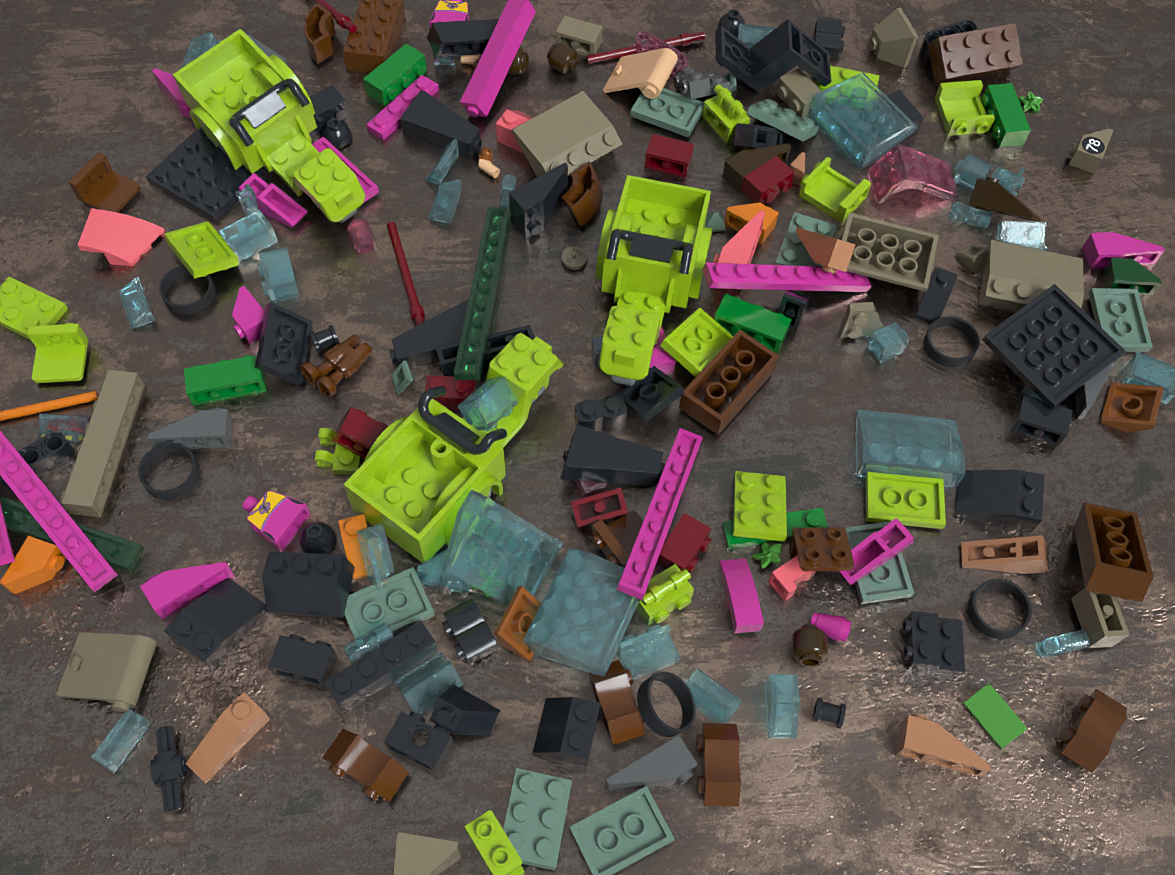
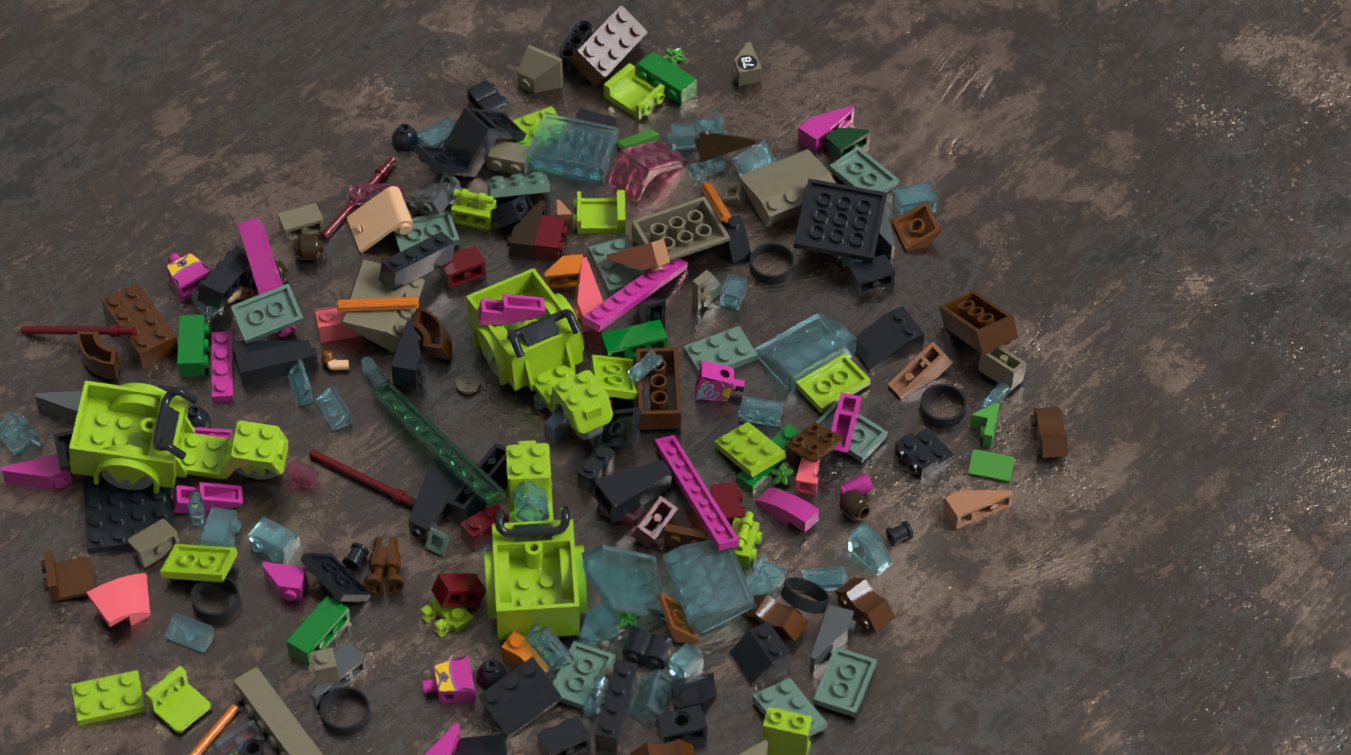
camera: 40 degrees left, 10 degrees down
none -> dark tan panel [128,519,181,568]
none -> sand green plate [231,283,304,344]
none -> dark tan brick [311,648,339,685]
none -> orange axle [337,296,419,312]
none -> black brick [379,232,455,291]
none -> dark pink slope [477,294,546,325]
none -> bright green slope [616,129,659,156]
none -> clear light blue bar [628,349,663,383]
none -> clear light blue brick [669,643,703,679]
none -> sand green plate [684,326,757,374]
none -> dark pink torso [695,360,745,402]
none -> orange axle [700,181,731,223]
none -> clear light blue bracket [738,396,784,427]
none -> bright green slope [970,403,1000,449]

